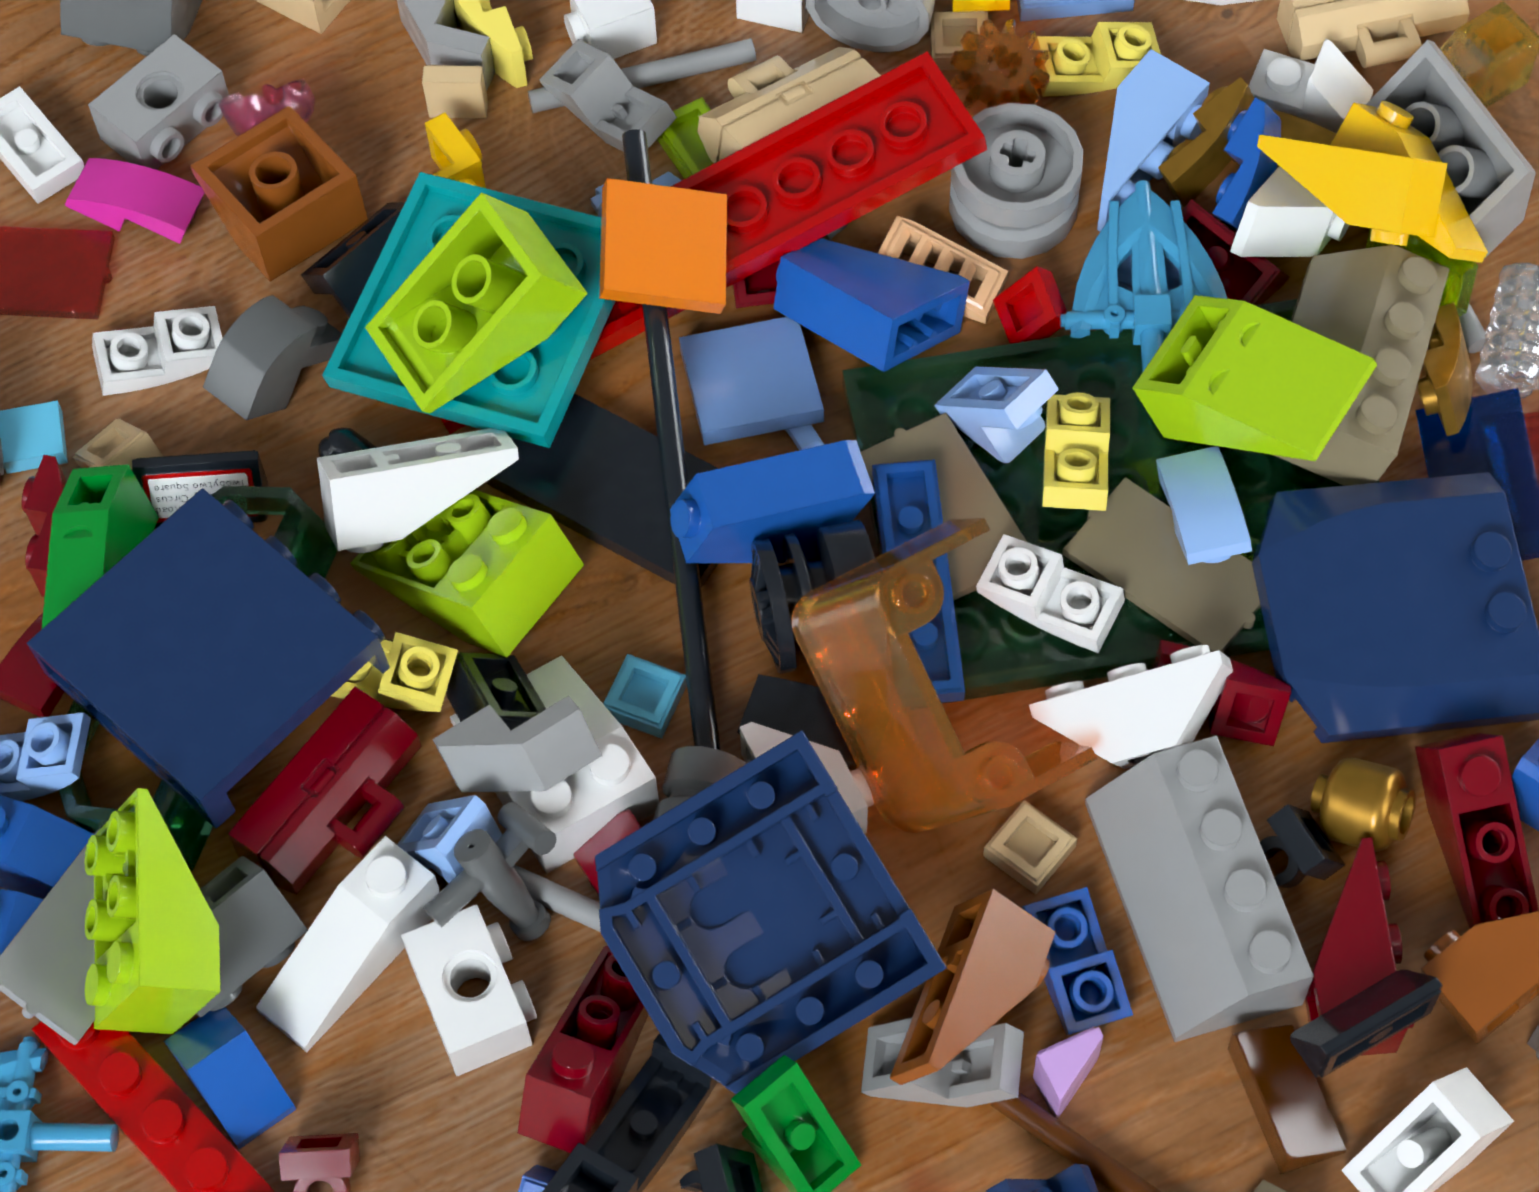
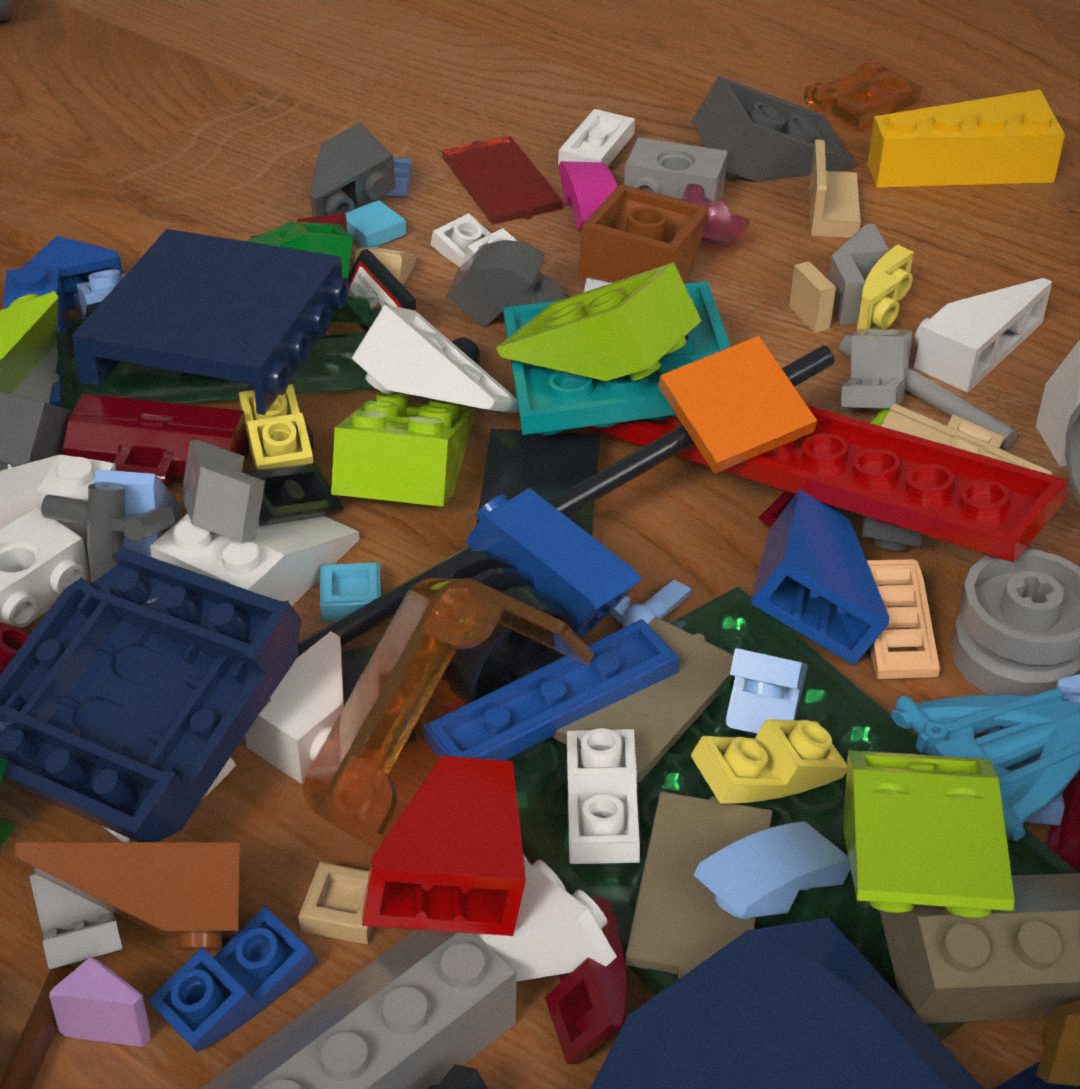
camera: 60 degrees right, 20 degrees down
yellow bracket [425,112,486,188] -> none
medium blue tile [679,316,824,445] -> none
red plate [993,266,1067,354] -> none
none -> red slope [362,755,526,936]

